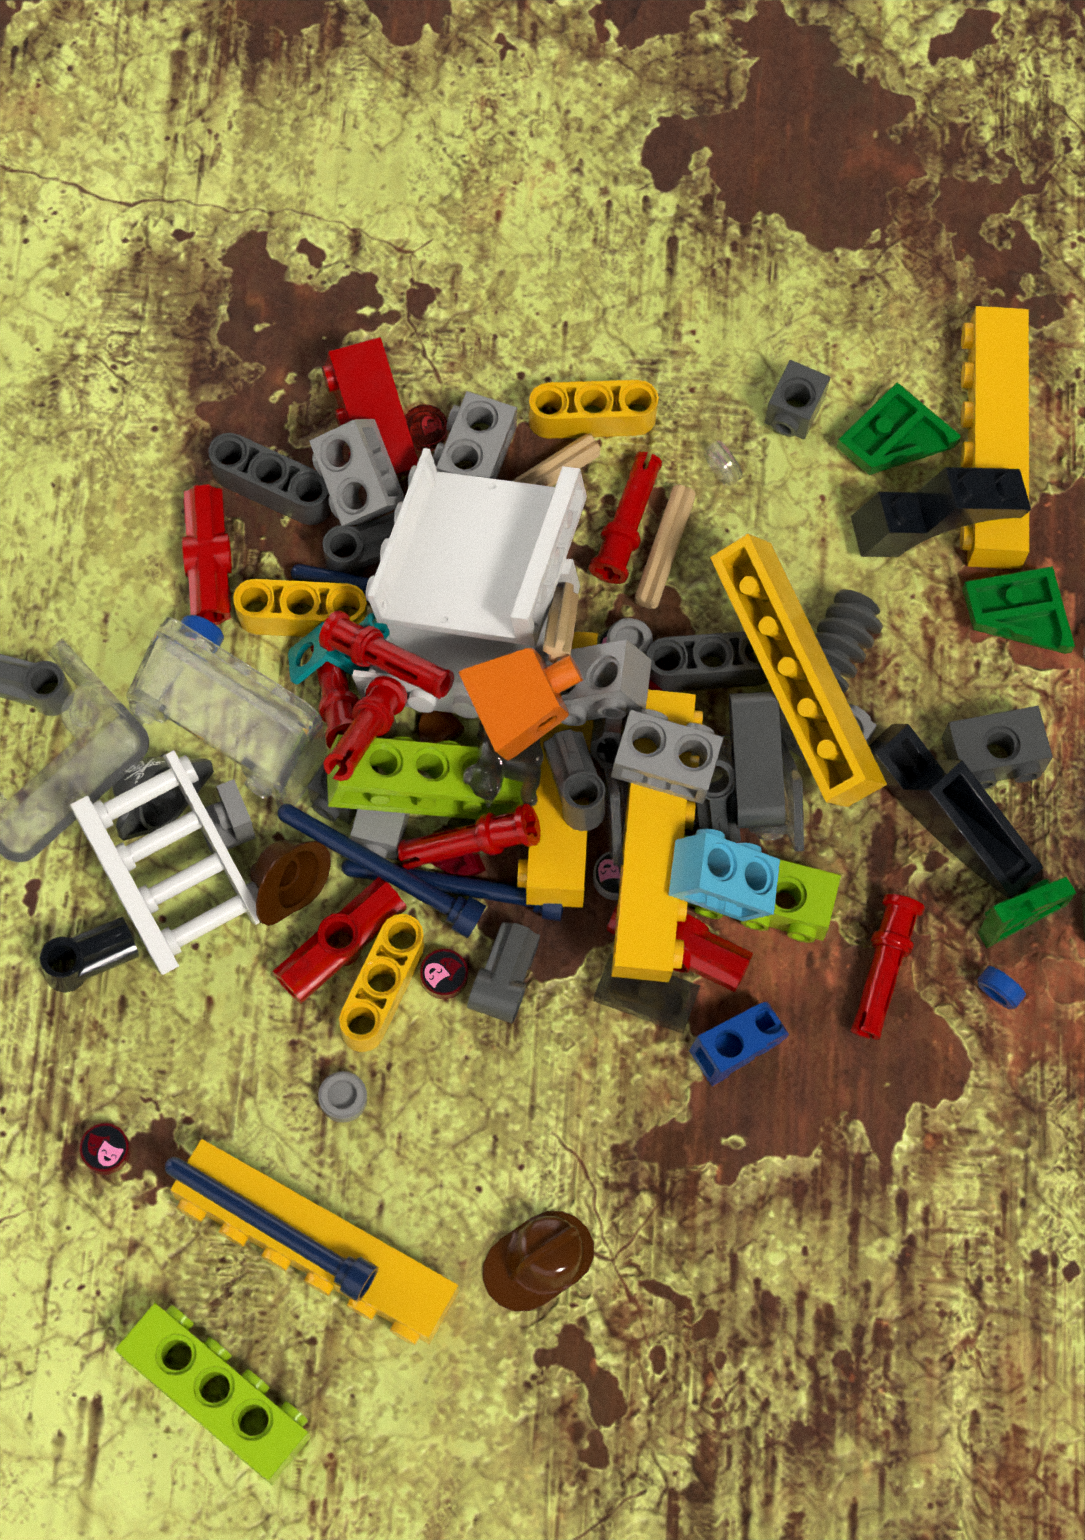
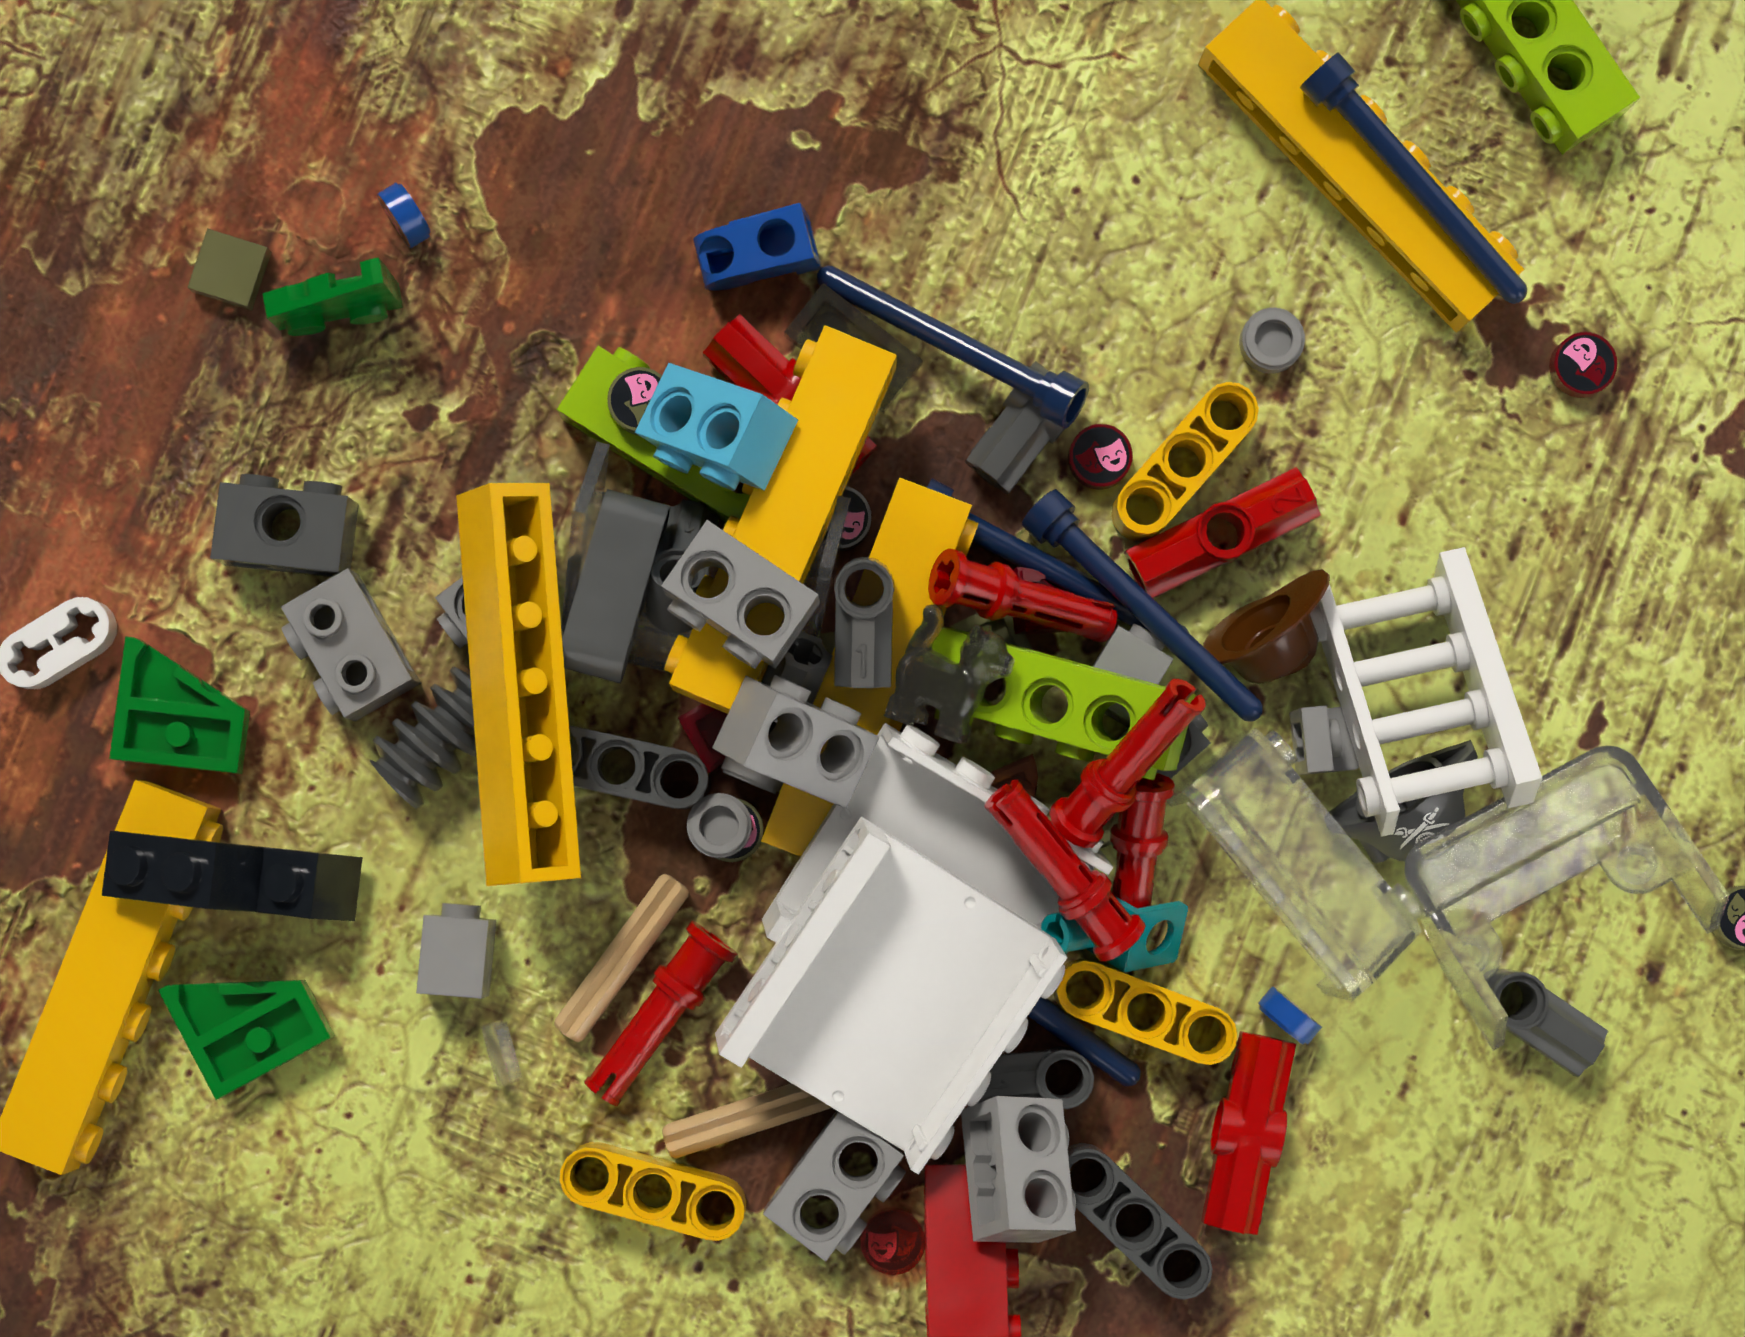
camera: 165 degrees left, 15 degrees up
black piece [40,917,139,993] -> none
orange torso [458,648,583,761] -> none
reddish brown piece [483,1211,594,1312] -> none
tan axle [543,582,579,663] -> none
dark grey brick [764,360,831,440] -> none
red pin [850,894,925,1040] -> none
black slope [869,724,1044,898] -> none
none -> light grey brick [281,568,421,722]
none -> light grey brick [416,903,496,999]
none -> tile [607,367,662,435]
none -> dark blue piece [817,265,1089,429]

